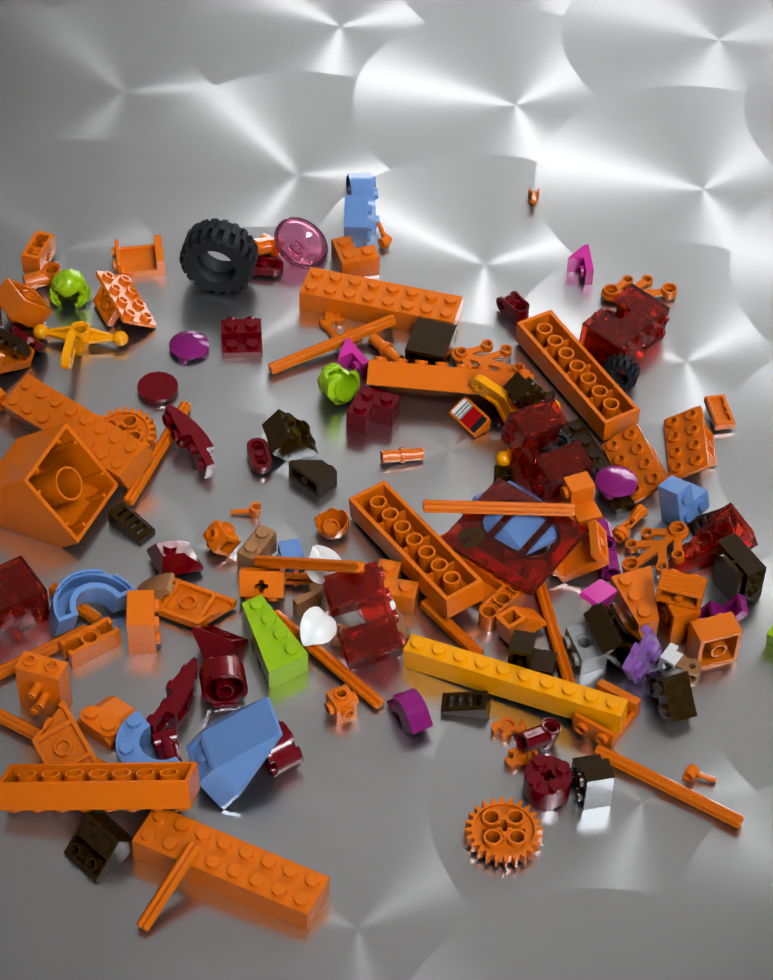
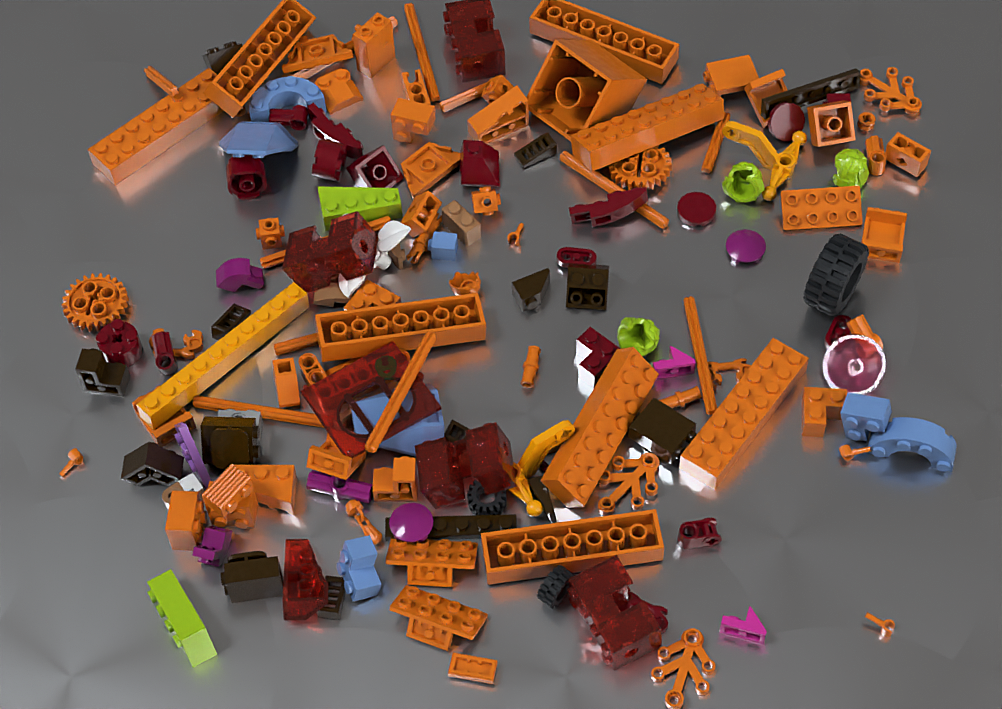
camera: 115 degrees right, 10 degrees up
medium blue brick [49,569,136,637] -> none
medium nougat slope [137,572,175,600] -> none
dark red plate [221,316,263,359] -> none
orange axle [253,555,365,574] -> none
dark brown brick [503,371,551,417] -> none
dark brown brick [508,629,557,676] -> none
dark pink slope [579,579,617,608] -> none
orange axle [593,744,744,828] -> none
orange plant [622,521,689,576] -> none
none -> orange wedge [467,85,529,144]
none -> orange brick [481,74,514,104]
none -> orange axle [701,112,731,174]
none -> lime helmet [722,161,765,203]

